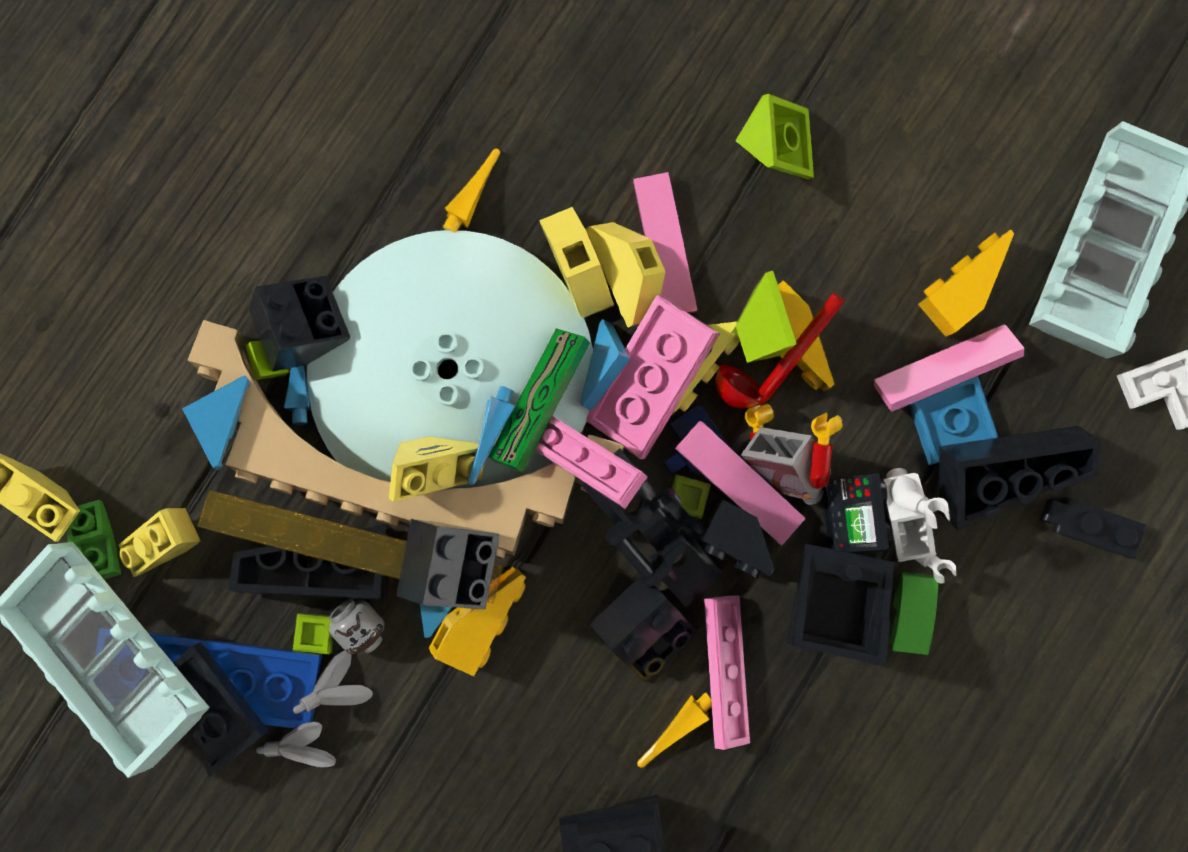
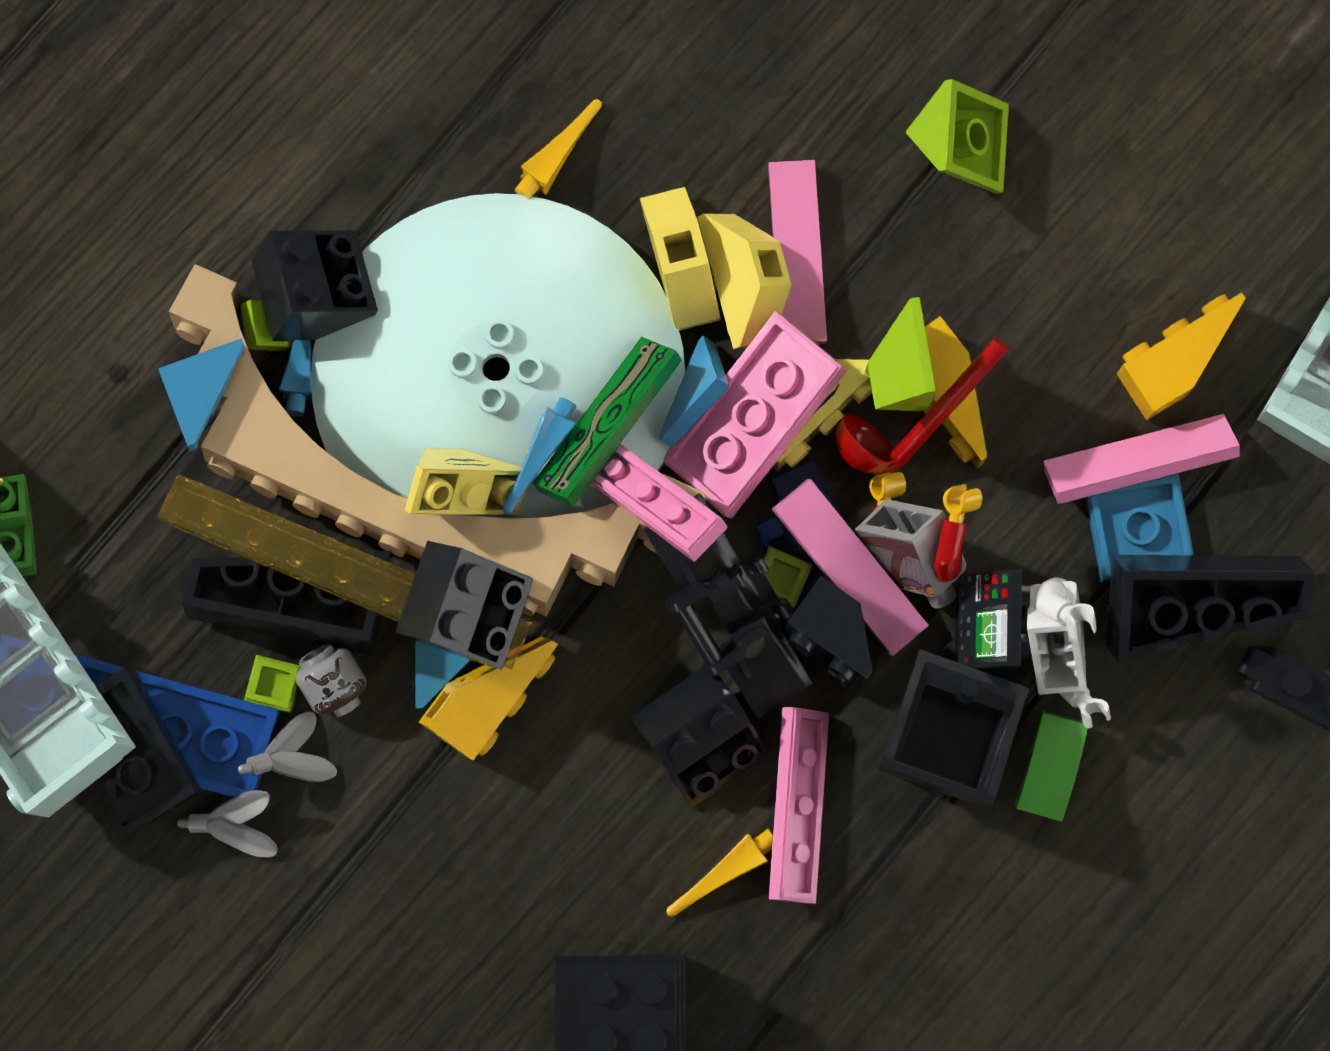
camera: 10 degrees right, 5 degrees down
light yellow slope [119,508,201,577] -> none

